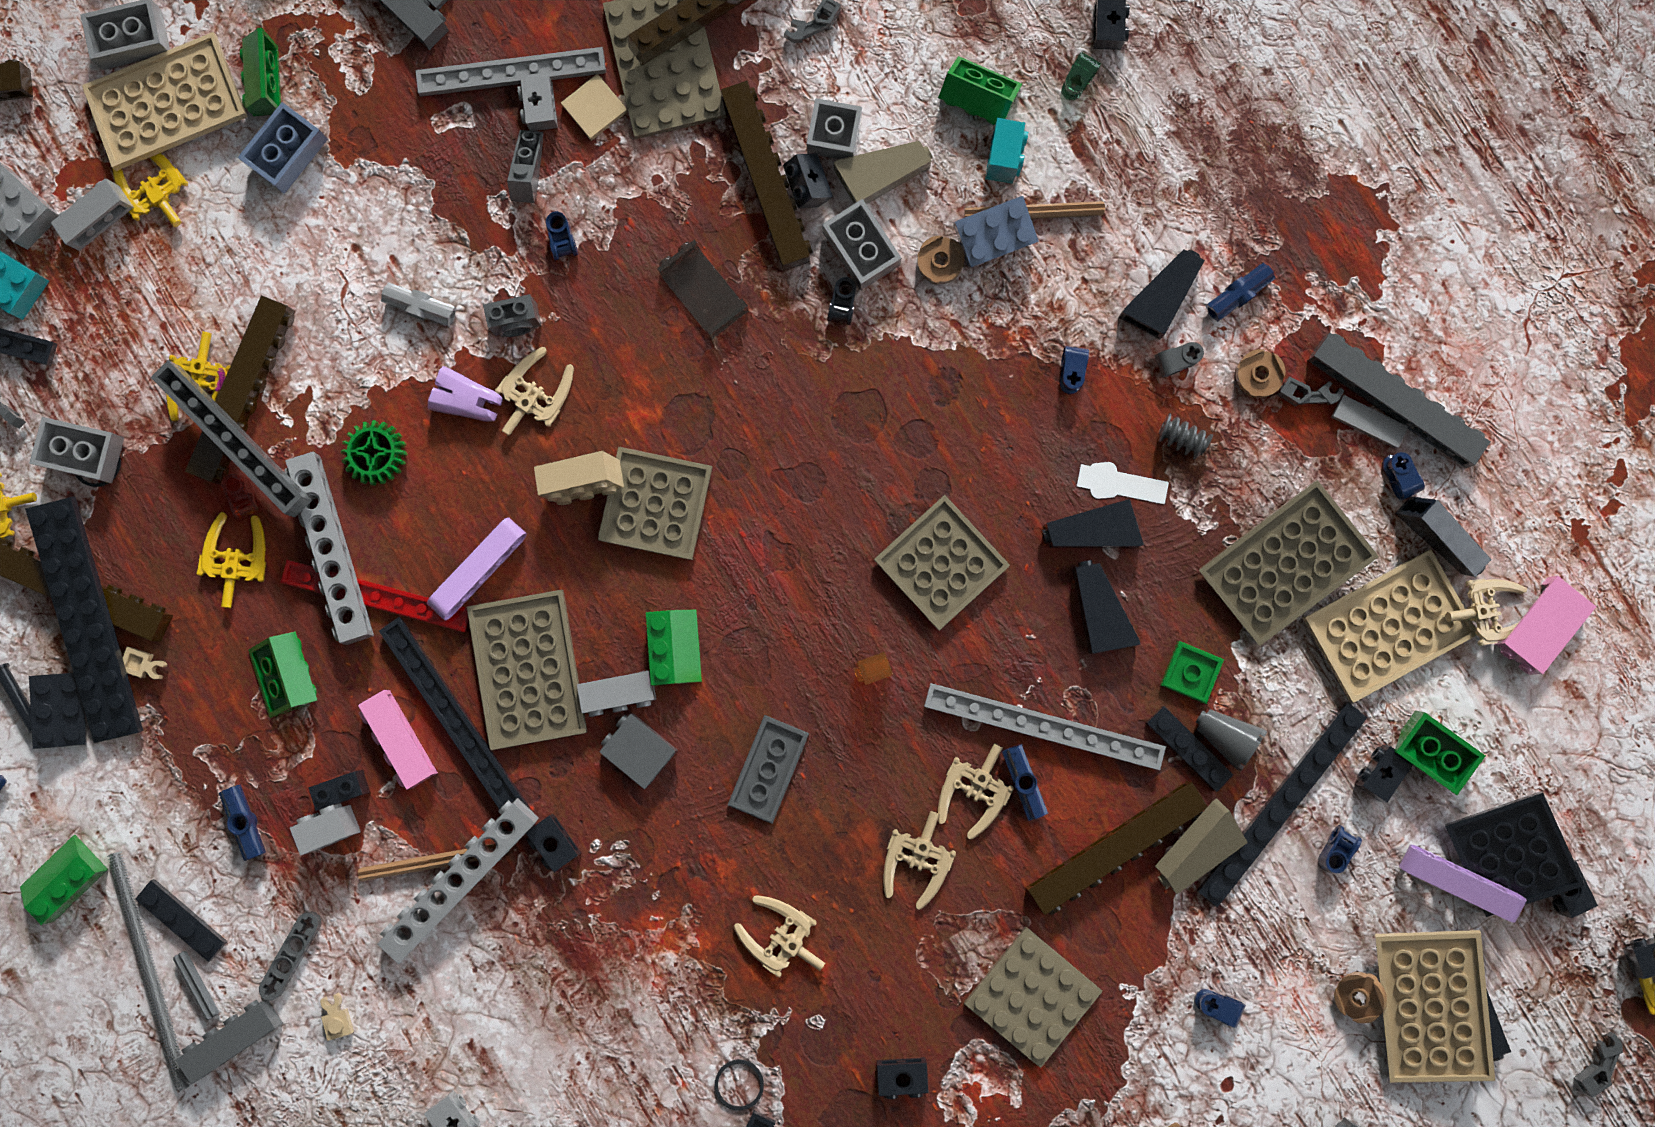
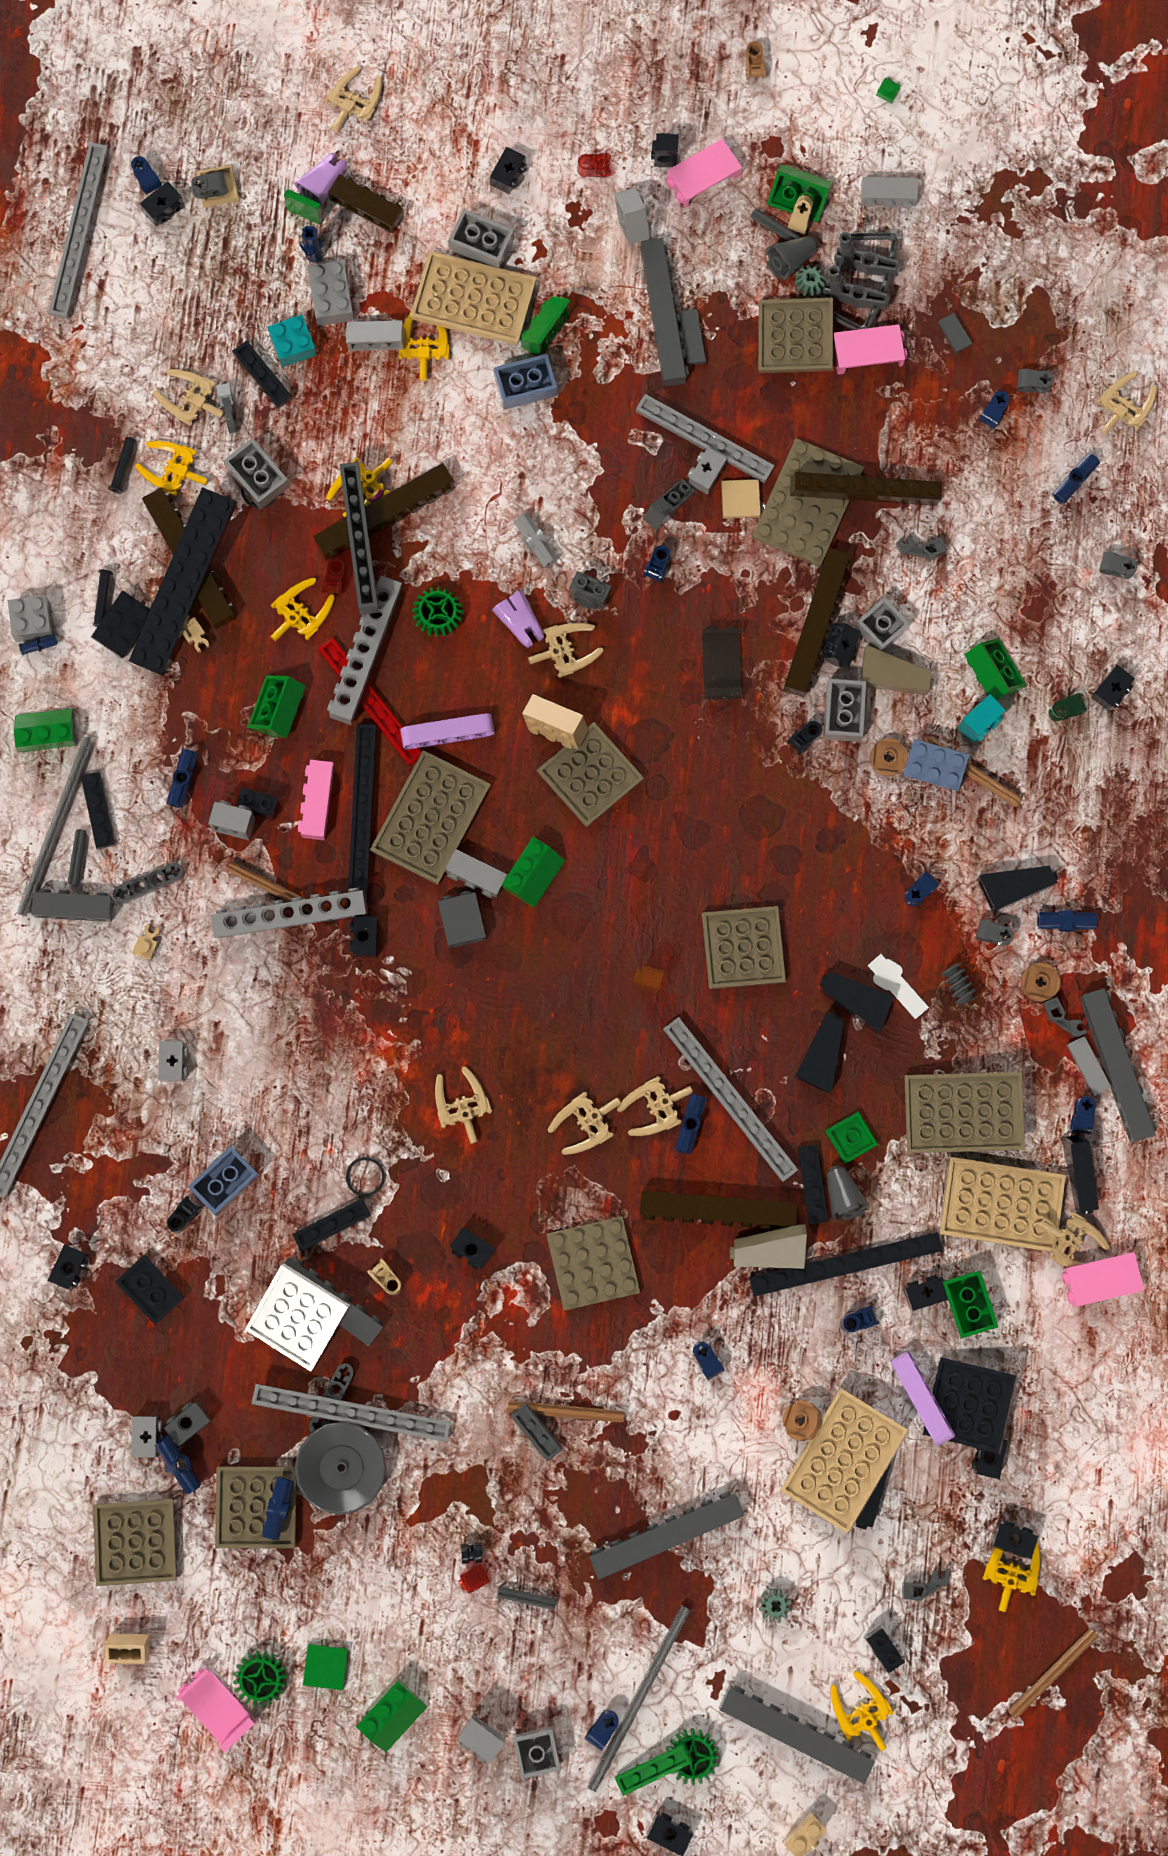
camera: 30 degrees right, 5 degrees down
dark grey tile [728,715,809,823] -> none

